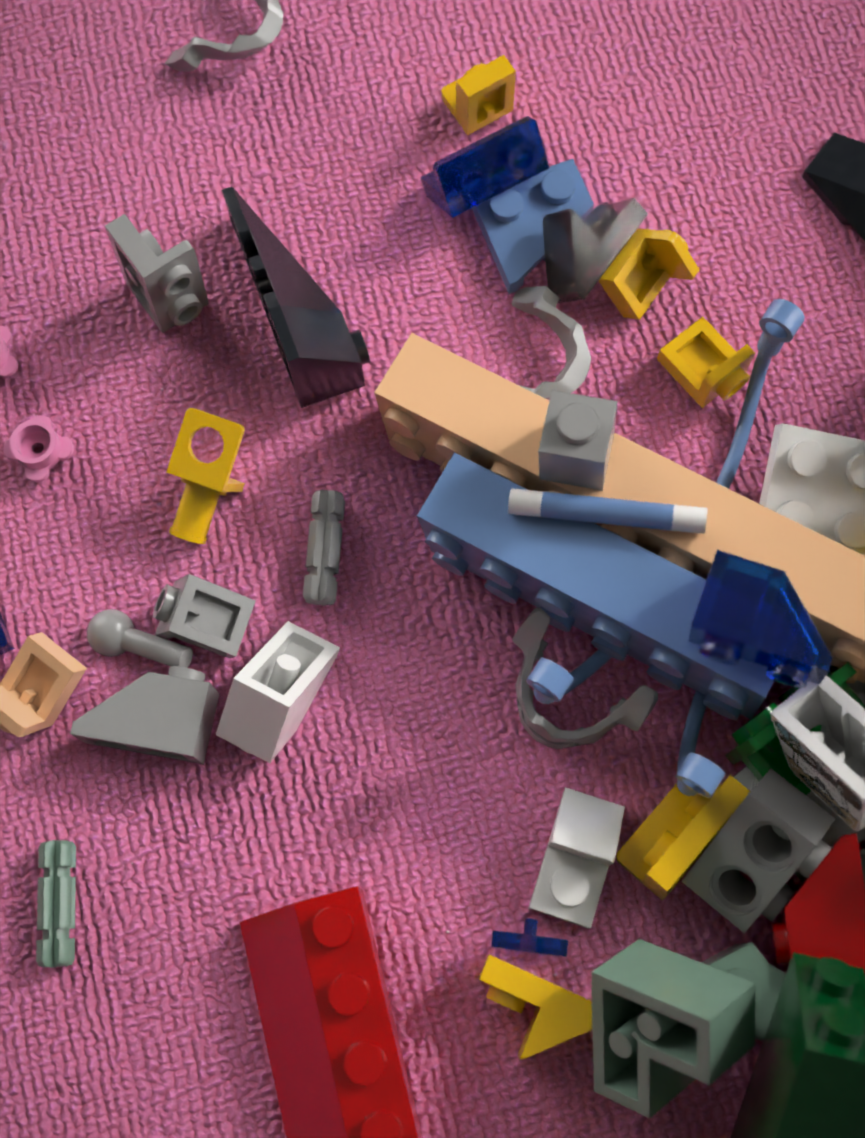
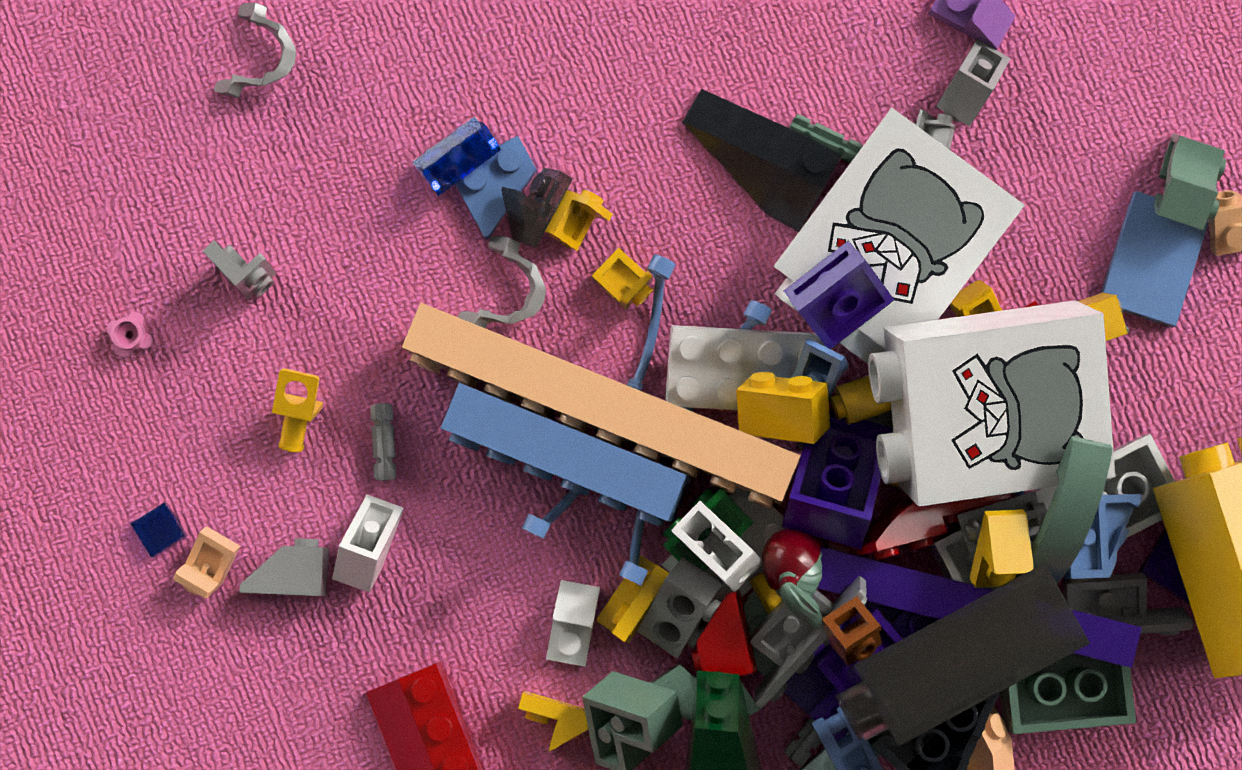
camera: 10 degrees left, 10 degrees up
bright pink plate [3,415,74,482] -> none
sand green axle [36,840,76,968] -> none
light grey bar [87,609,193,668] -> none
light grey bracket [153,574,256,659] -> none
black wedge [222,186,370,408] -> none
yellow bracket [441,55,516,136] -> none
clear blue piece [491,918,568,957] -> none
medium blue bar [508,488,707,534] -> none
light grey helmet [512,607,658,749] -> none
light grey brick [538,390,618,491] -> none
clear blue slope [688,550,833,688] -> none

